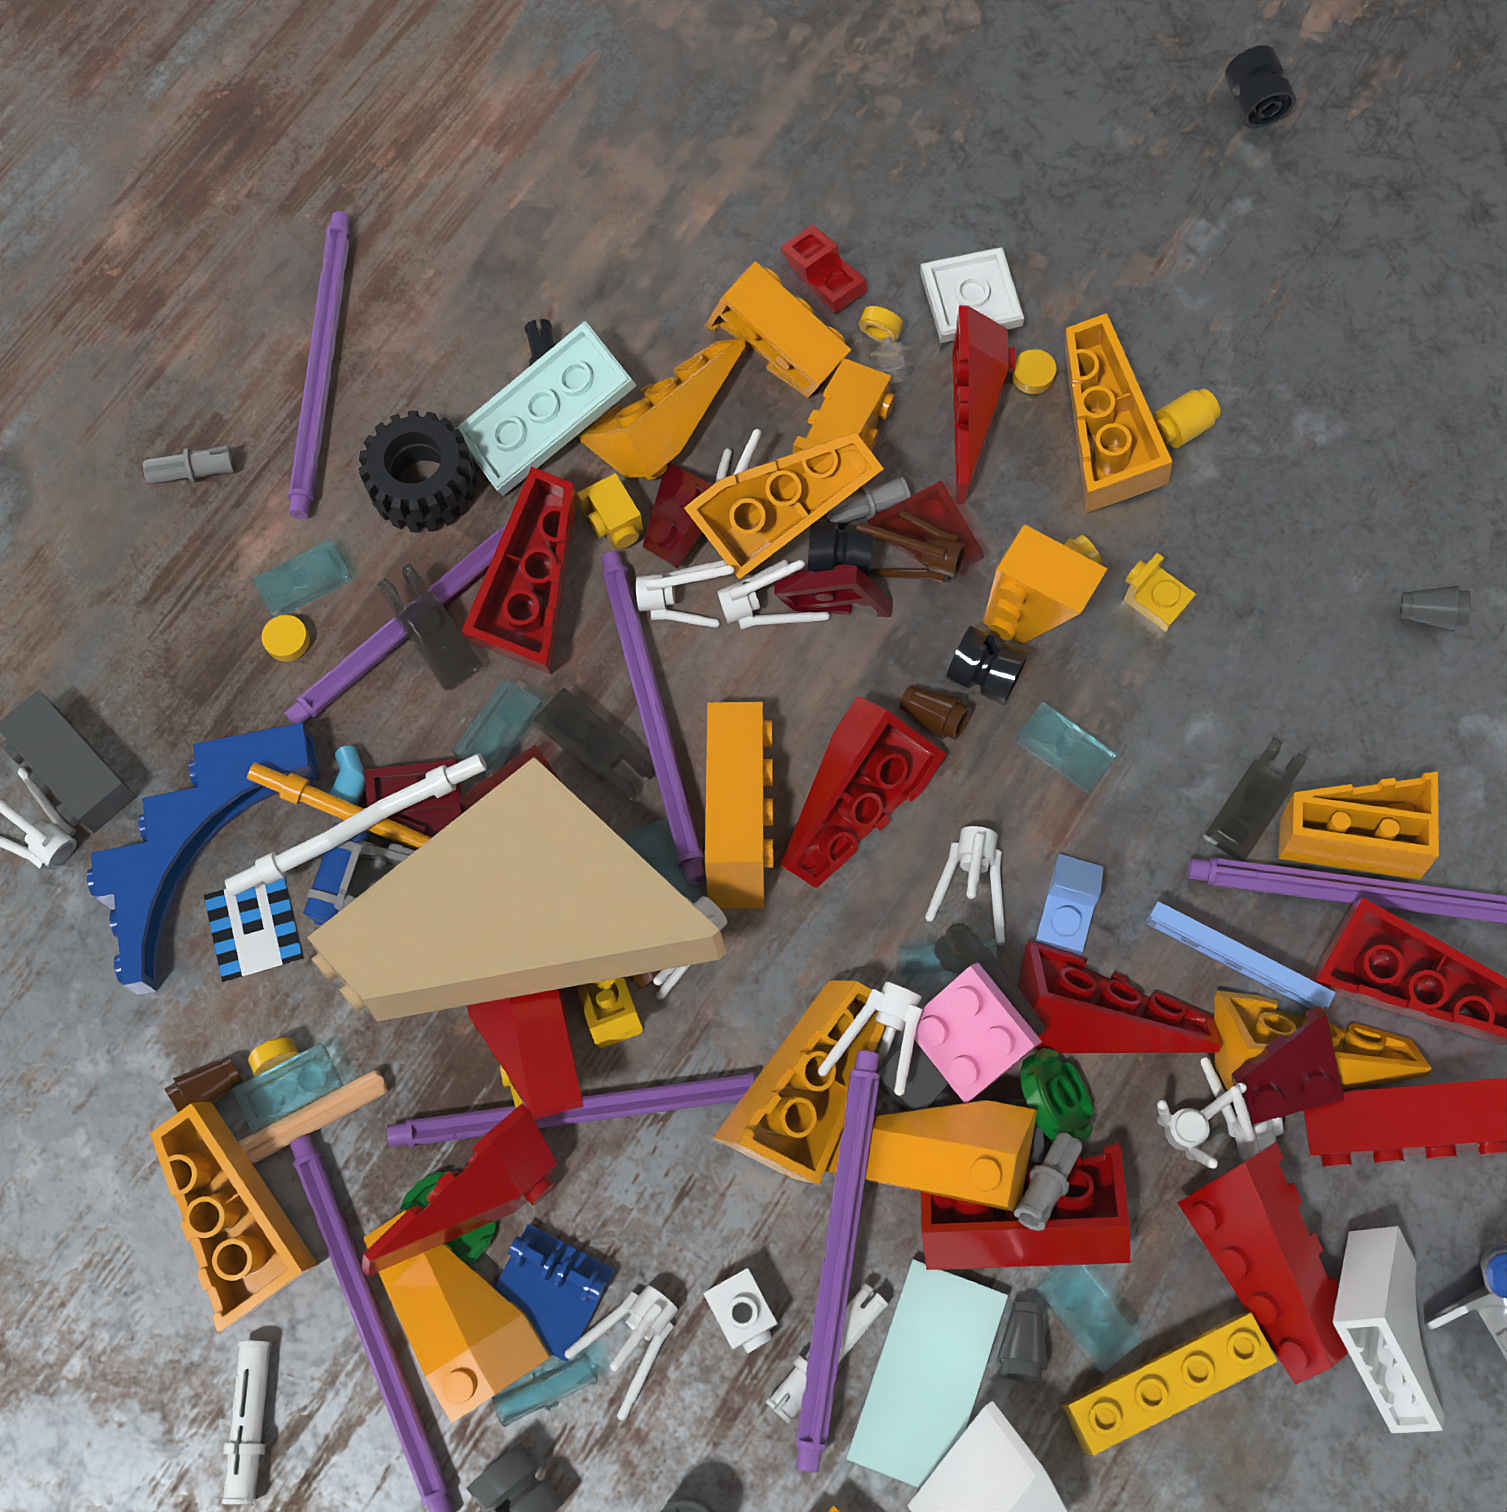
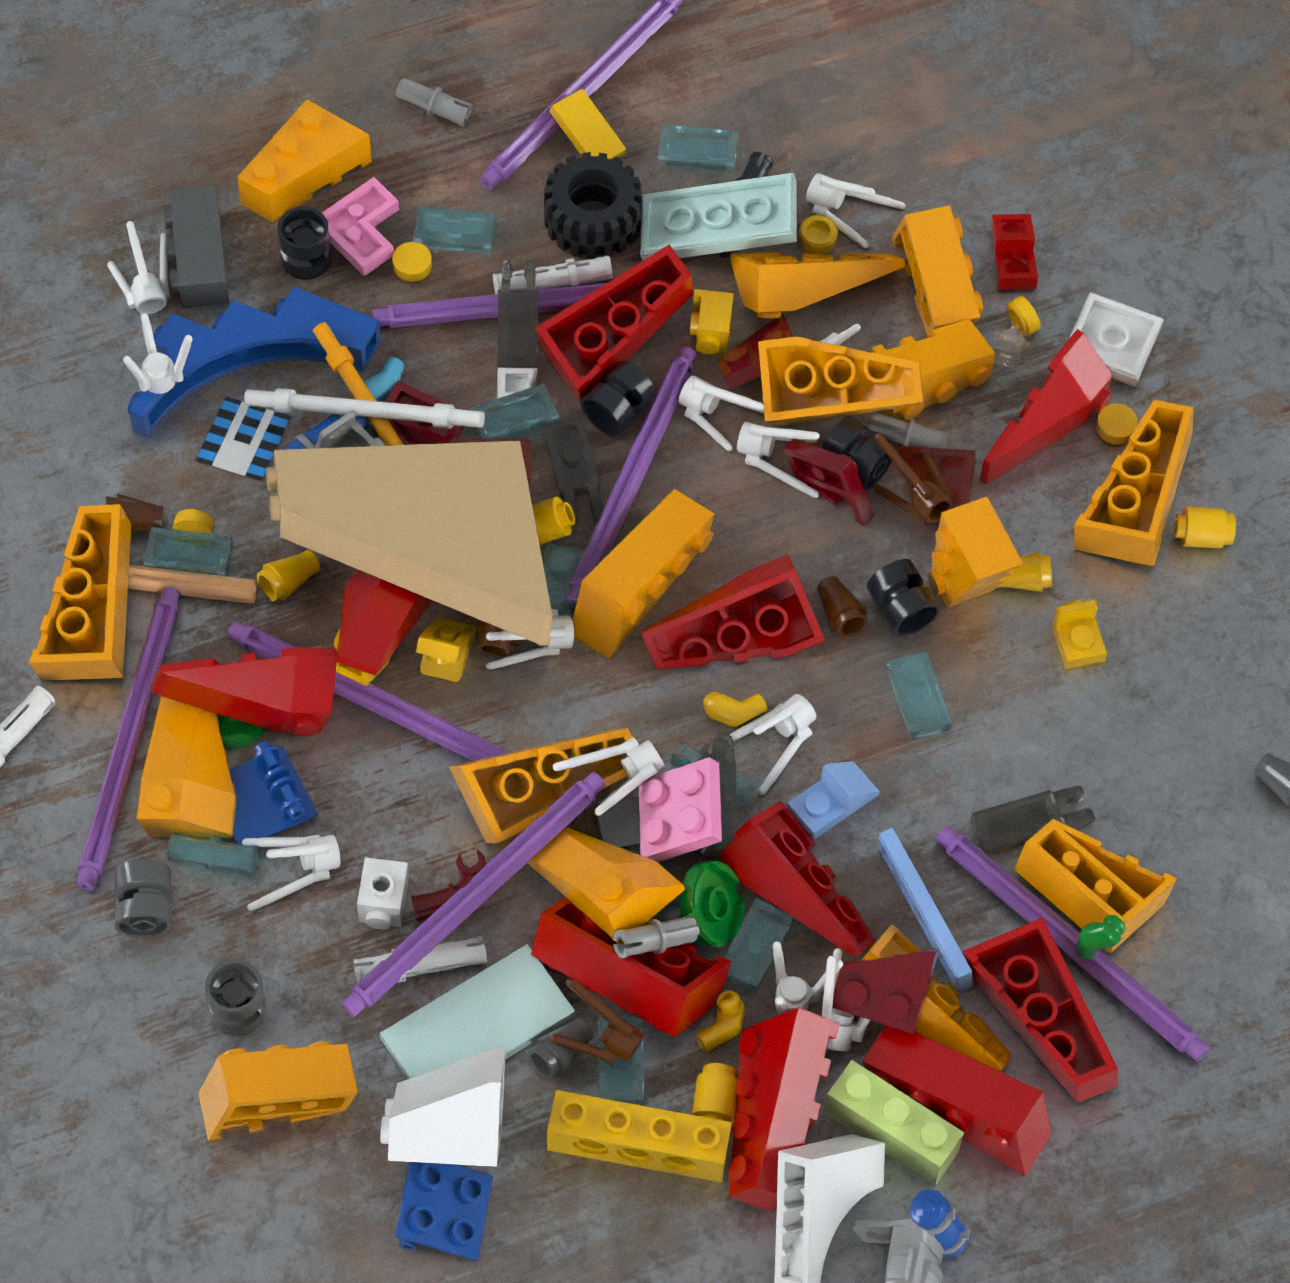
camera: 30 degrees right, 10 degrees down
none -> white plant [123,313,193,394]
none -> light orange wedge [237,99,372,222]
none -> yellow cone [257,550,320,601]
none -> black wheel [277,206,331,280]
none -> bright pink plate [322,177,399,276]
none -> dark red piece [411,849,487,923]
none -> white pin [492,255,613,294]
none -> white tile [497,368,538,409]
none -> yellow brick [532,496,575,545]
none -> yellow tile [549,88,626,160]
none -> reddish brown plant [550,978,646,1066]
none -> black wheel [580,361,656,437]
none -> clear light blue plate [658,124,738,171]
none -> yellow brick [692,1063,738,1126]
none -> yellow arm [695,990,745,1053]
none -> yellow arm [703,692,768,727]
none -> clear light blue plate [724,898,795,994]
none -> yellow tile [798,215,838,254]
none -> white plant [806,173,905,249]
none -> yellowish green brick [824,1060,964,1186]
none -> green arm [1076,915,1126,960]

